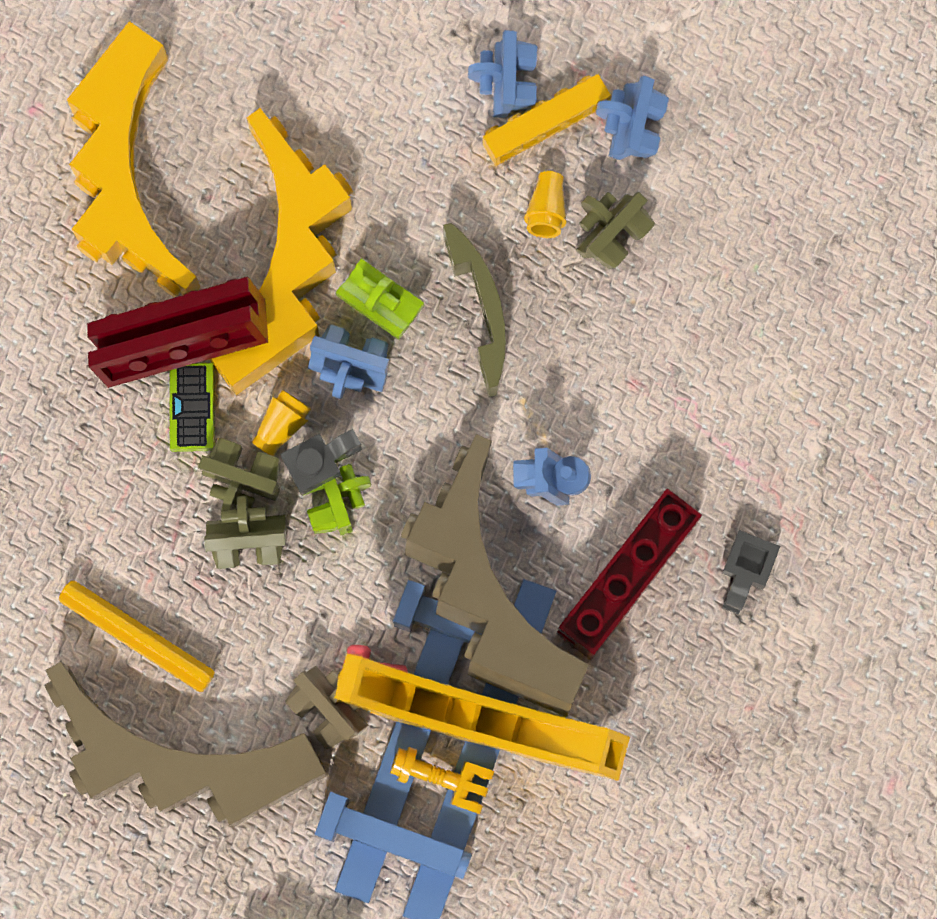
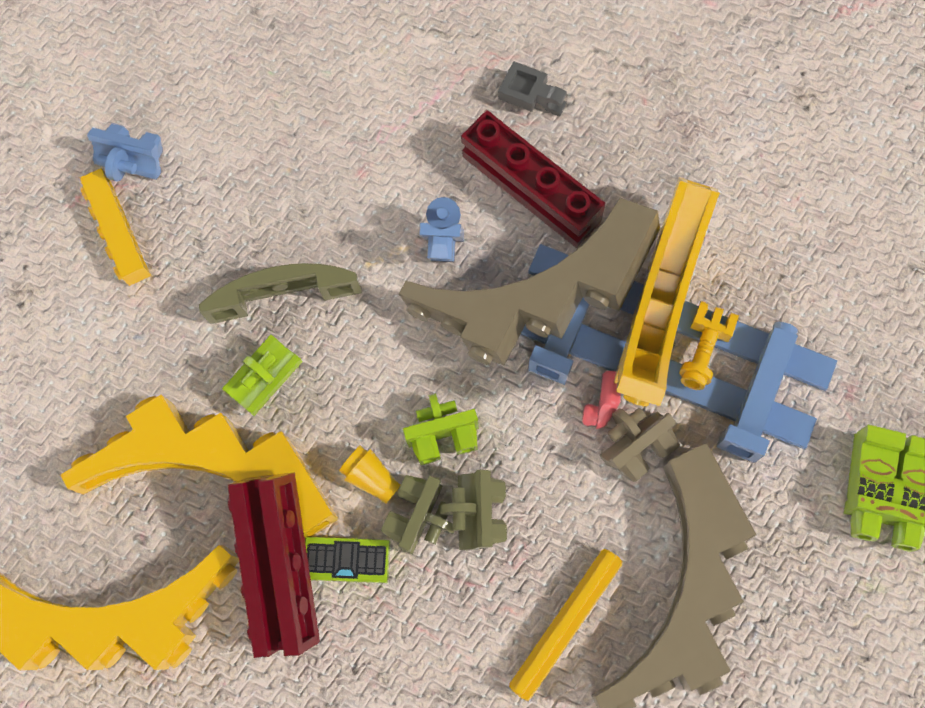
camera: 80 degrees left, 5 degrees down
dark grey plate [280,429,362,496] -> none
medium blue hips [308,325,389,399] -> none
medium blue hips [468,30,537,118] -> none
yellow cone [524,171,566,238] -> none
olive hips [575,192,655,269] -> none

